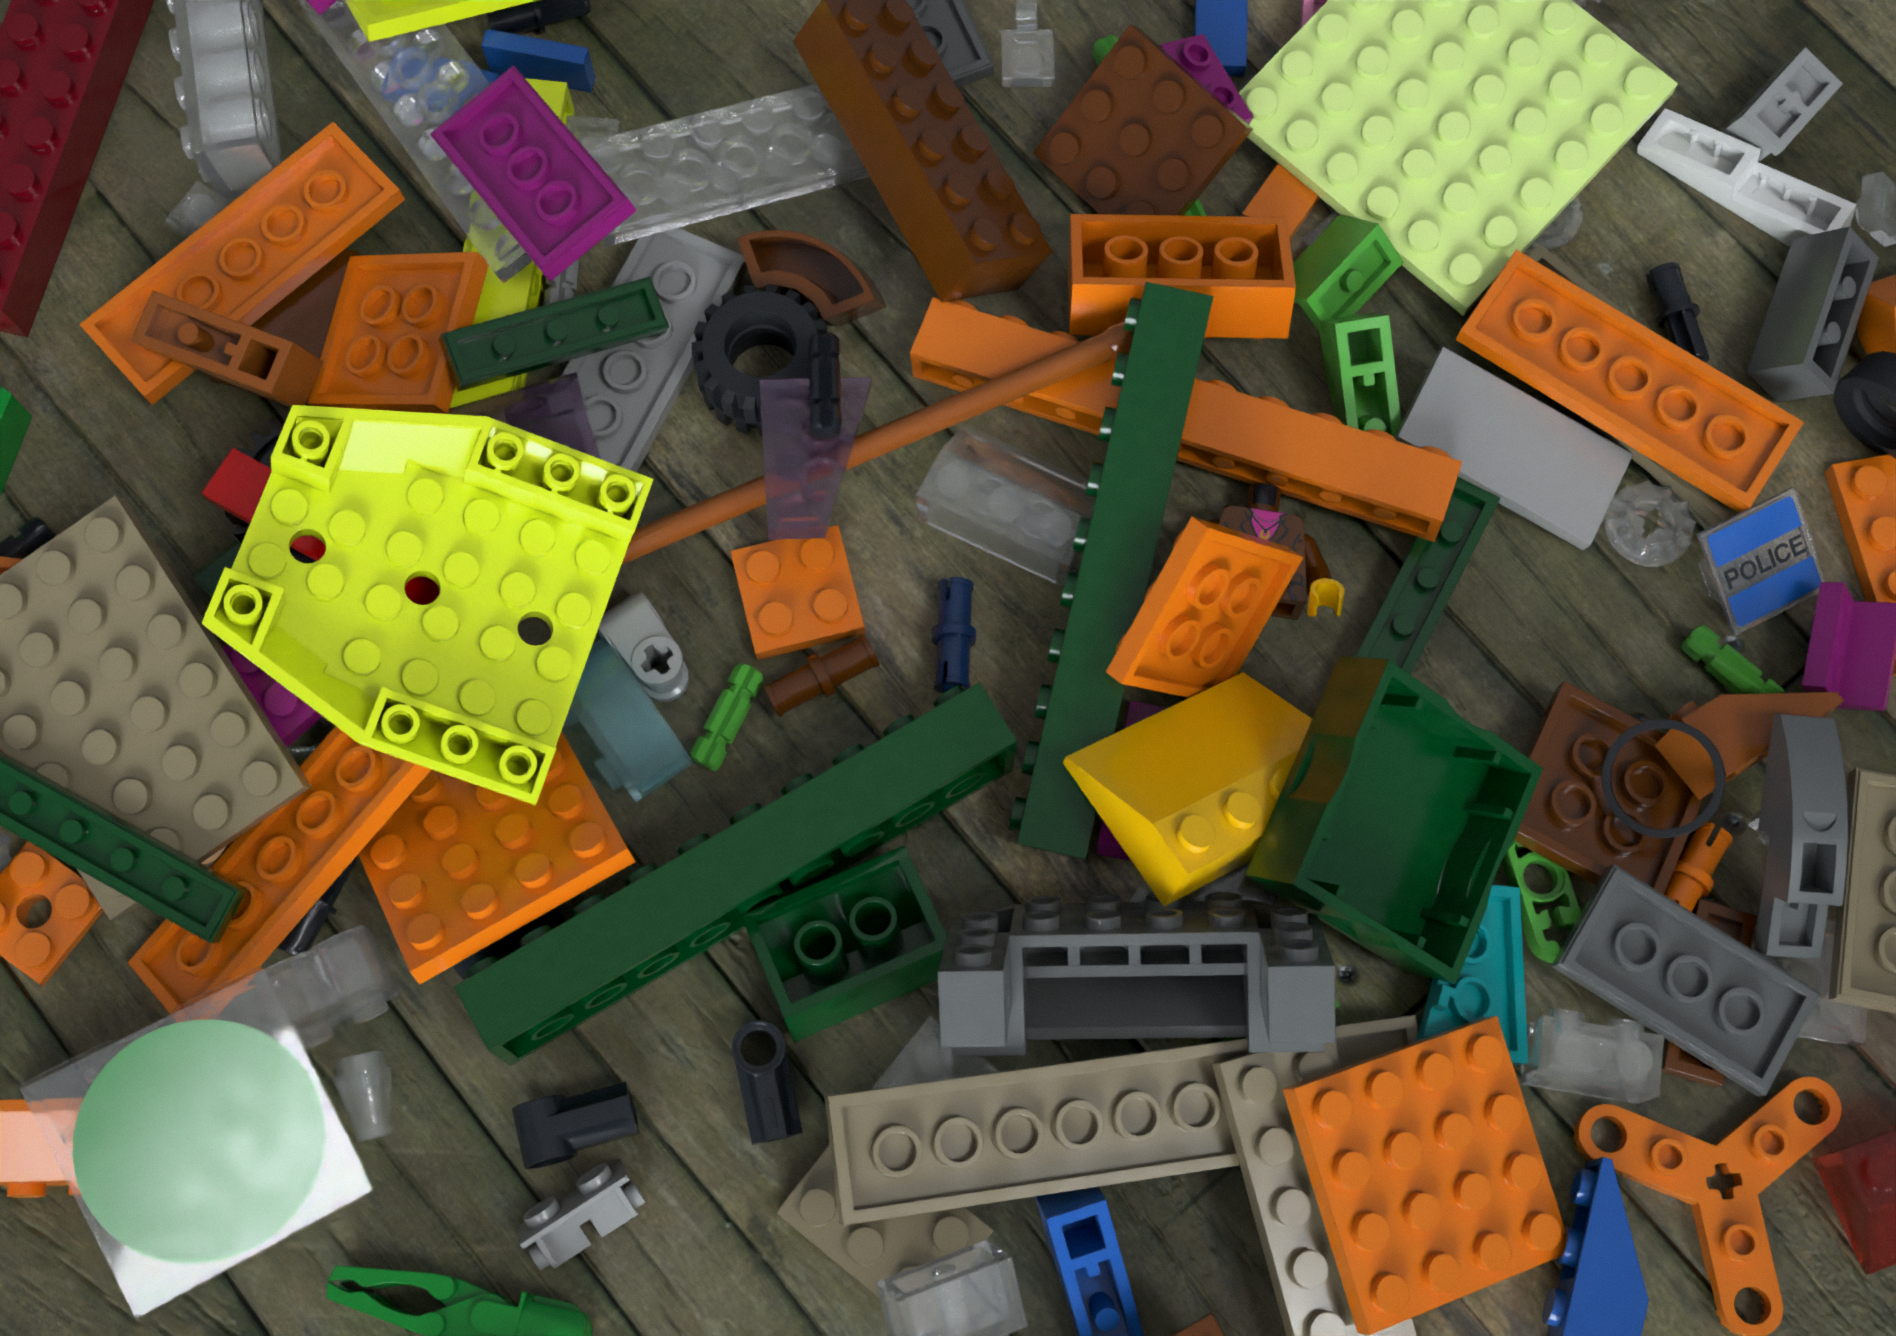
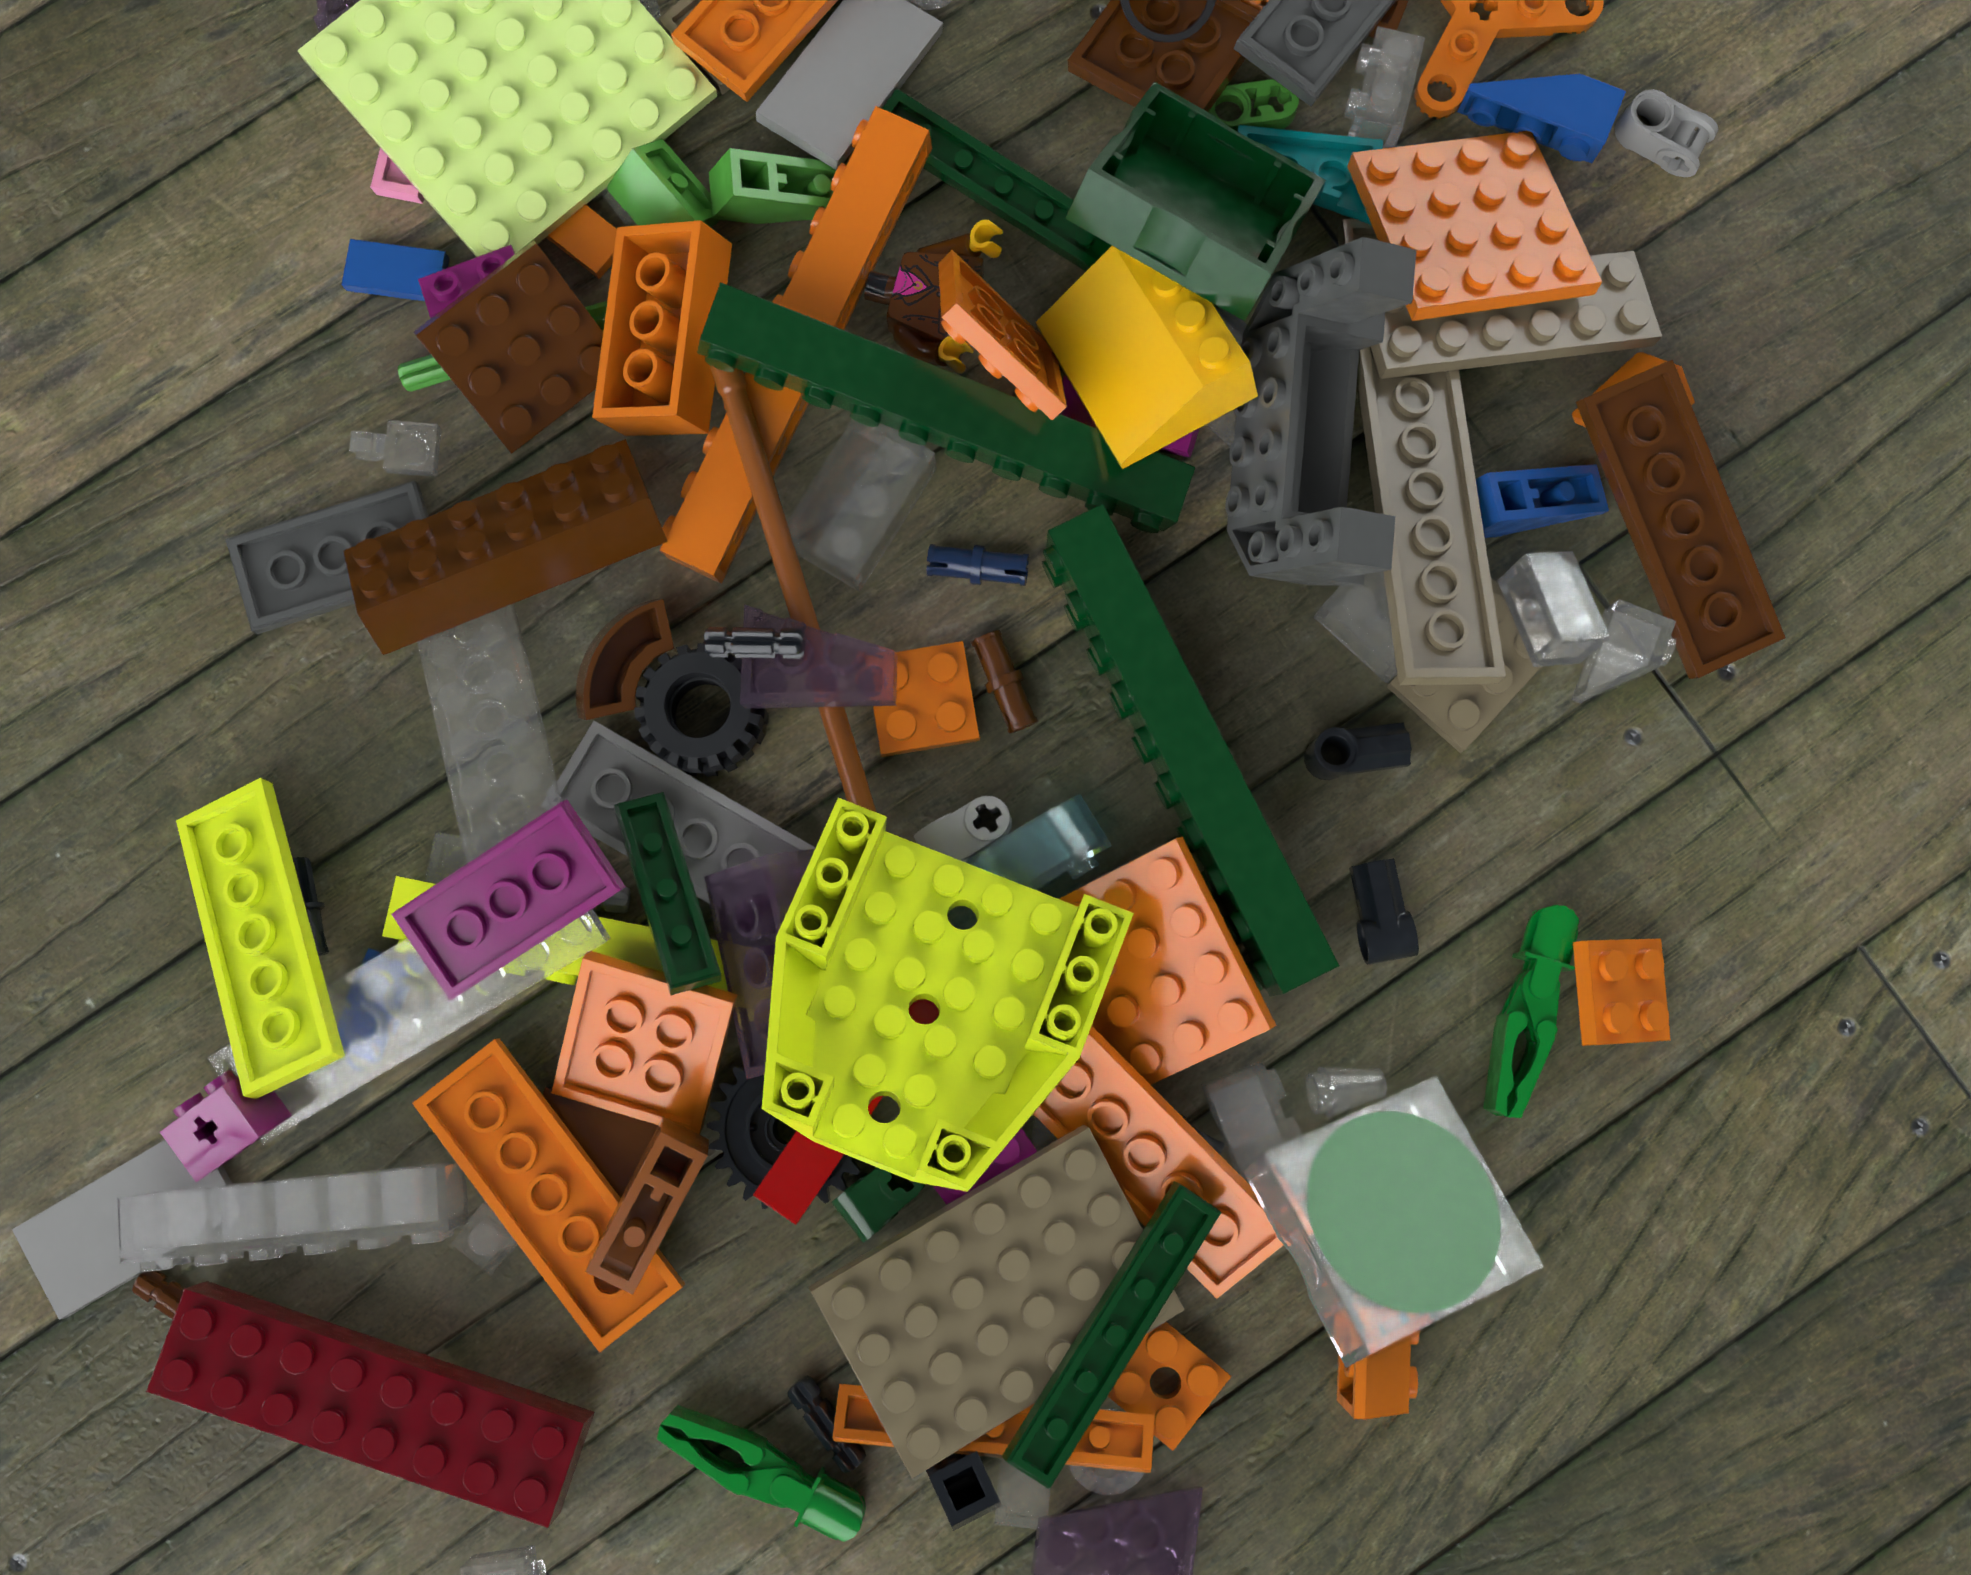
camera: 80 degrees left, 10 degrees up
blue tile [481,29,596,93] -> none
light grey hinge [518,1159,646,1271] -> none
bright green axle [690,663,763,771] -> none
dark green slope [741,845,947,1043] -> none

